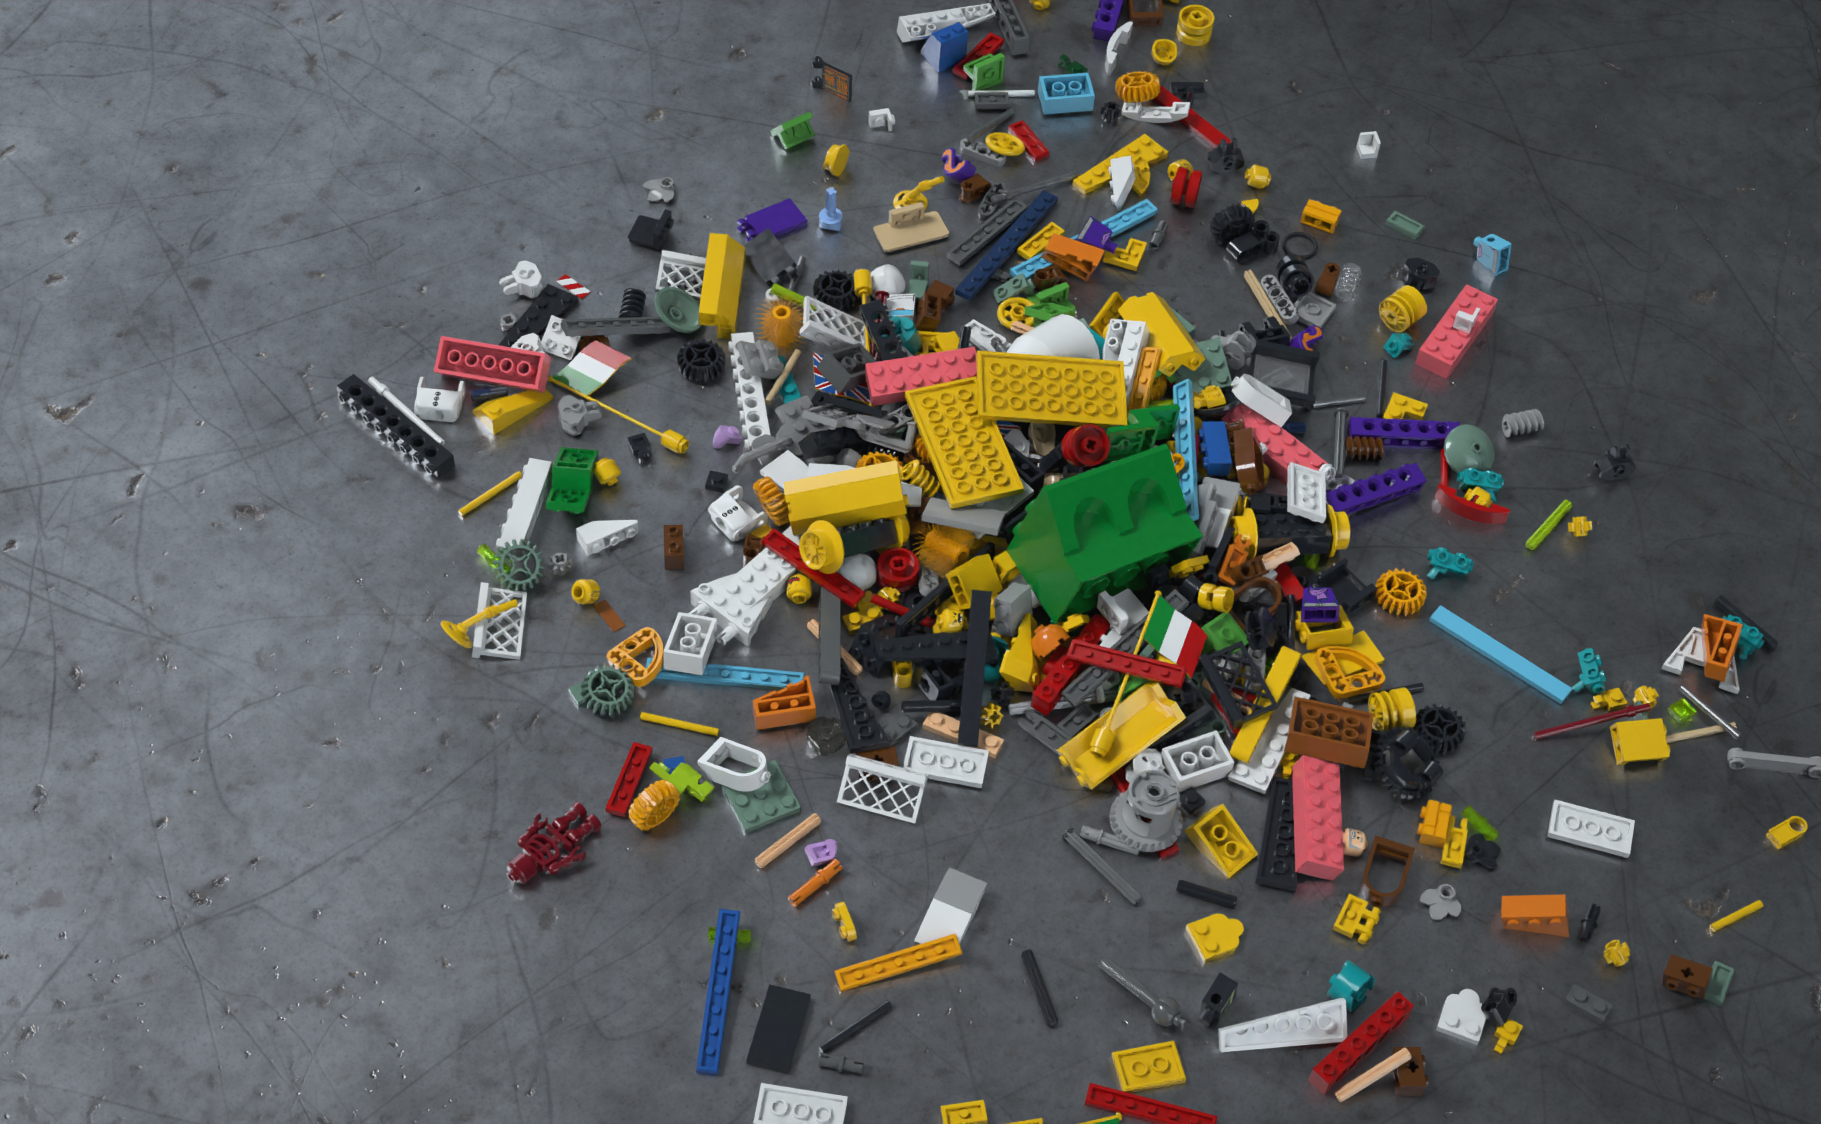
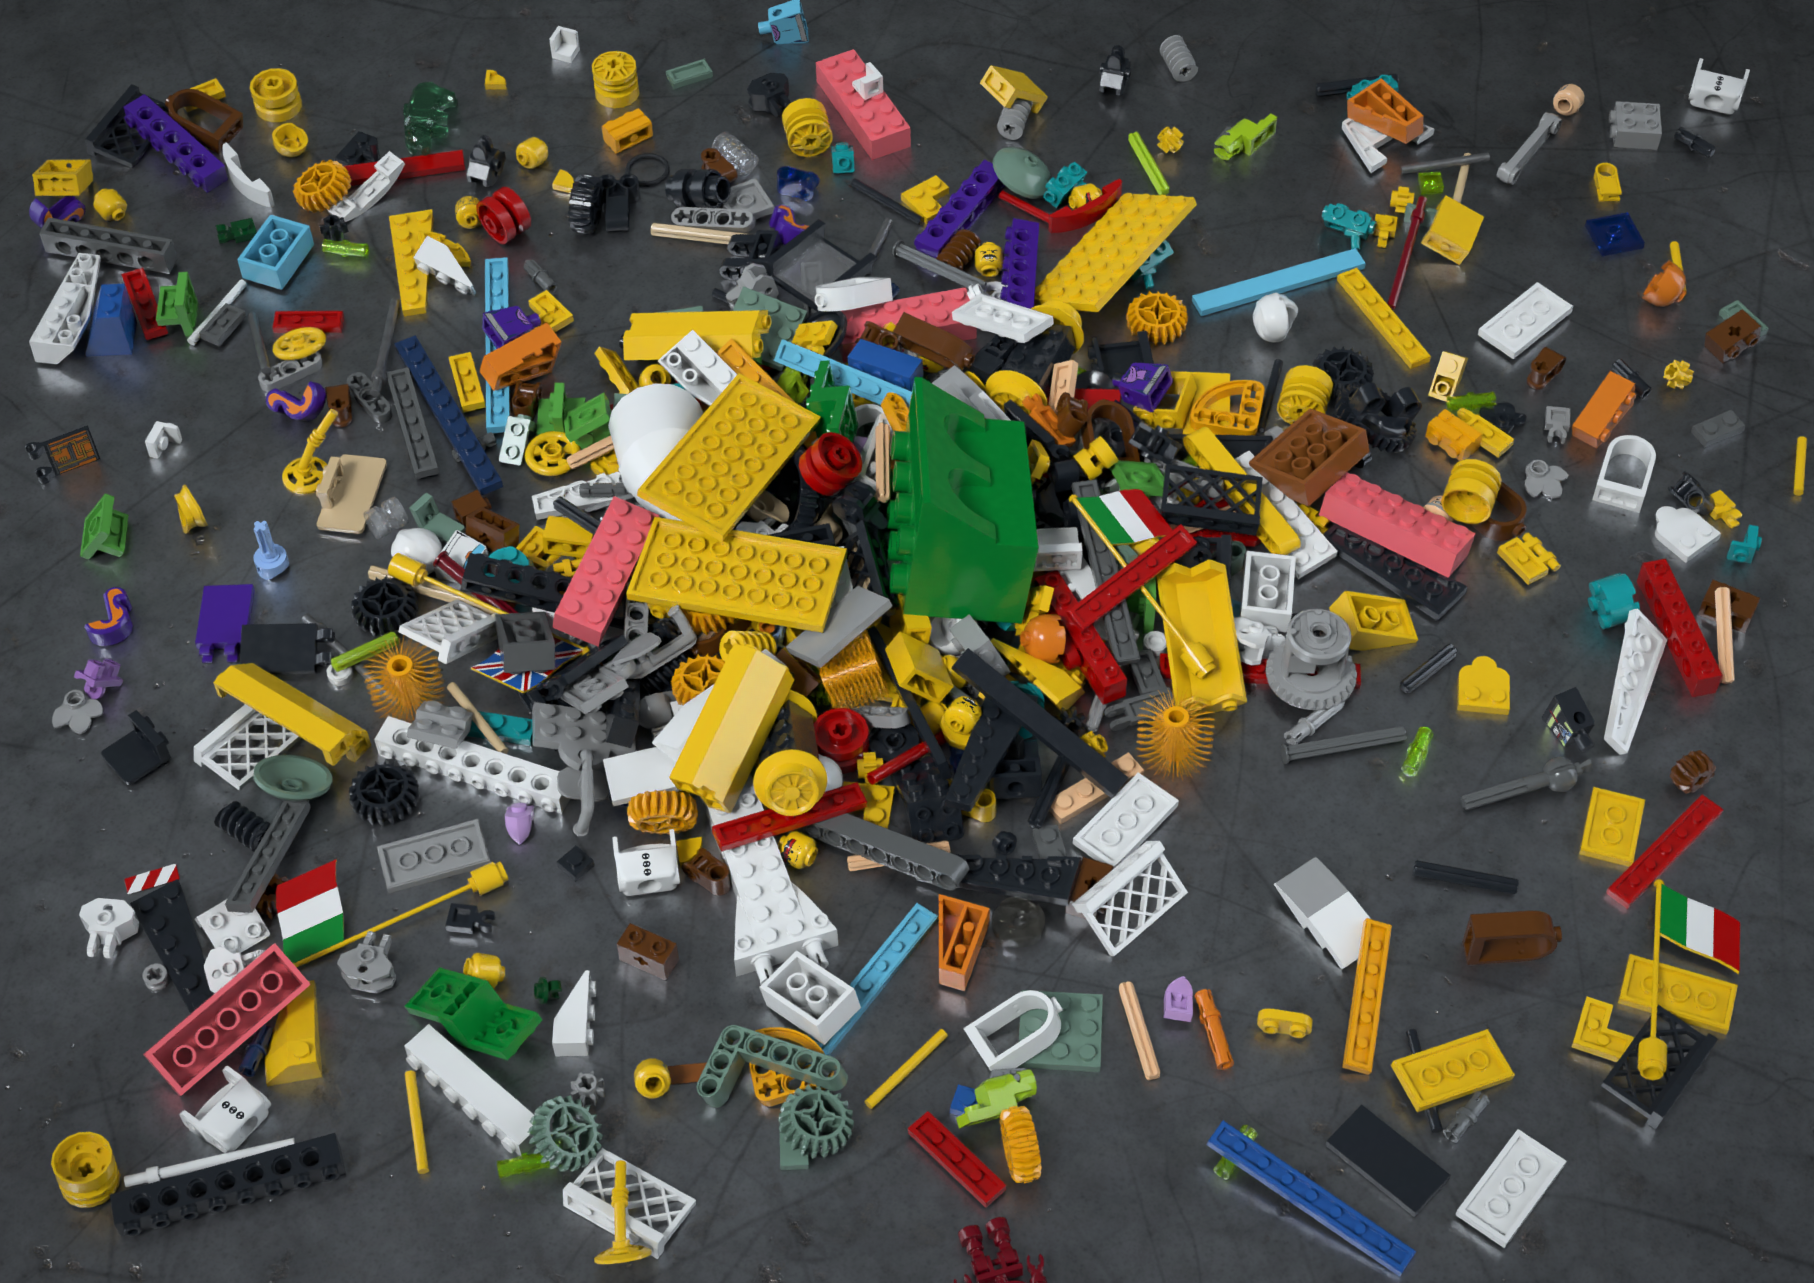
camera: 55 degrees left, 0 degrees up
none -> yellow wheel [51,1132,120,1208]
none -> medium lavender hips [74,659,124,699]
none -> dark purple animal [84,587,133,646]
none -> clear neon green pin [322,239,369,258]
none -> clear wheel [363,496,409,540]
none -> light grey tile [377,819,490,893]
none -> clear green animal [403,82,458,156]
none -> yellow tile [485,70,507,90]
none -> dark green plate [534,977,562,1004]
none -> yellow wheel [592,51,639,108]
none -> sand green beam [696,1025,848,1108]
none -> clear blue piece [777,166,820,201]
none -> yellow head [975,242,1004,277]
none -> yellow panel [980,65,1048,114]
none -> yellow plate [1034,193,1197,312]
none -> light orange piece [1136,687,1215,780]
none -> light grey piece [1160,35,1198,82]
none -> lime plate [1214,113,1278,160]
none -> white piece [1253,293,1298,343]
none -> yellow tile [1337,268,1431,369]
none -> yellow tile [1391,1029,1515,1112]
none -> clear neon green pin [1401,727,1434,776]
none -> yellow slope [1428,351,1468,403]
none -> yellow wheel [1441,459,1502,524]
none -> reddish brown window [1462,911,1562,965]
none -> reddish brown piece [1527,347,1567,390]
none -> light grey plate [1545,406,1570,444]
none -> clear blue tile [1585,212,1645,256]
none -> white window [1592,435,1656,513]
none -> orange cylinder [1642,260,1686,307]
none -> reddish brown gear [1669,750,1716,794]
none -> teal bracket [1727,525,1762,564]
none -> yellow bar [1793,436,1807,496]

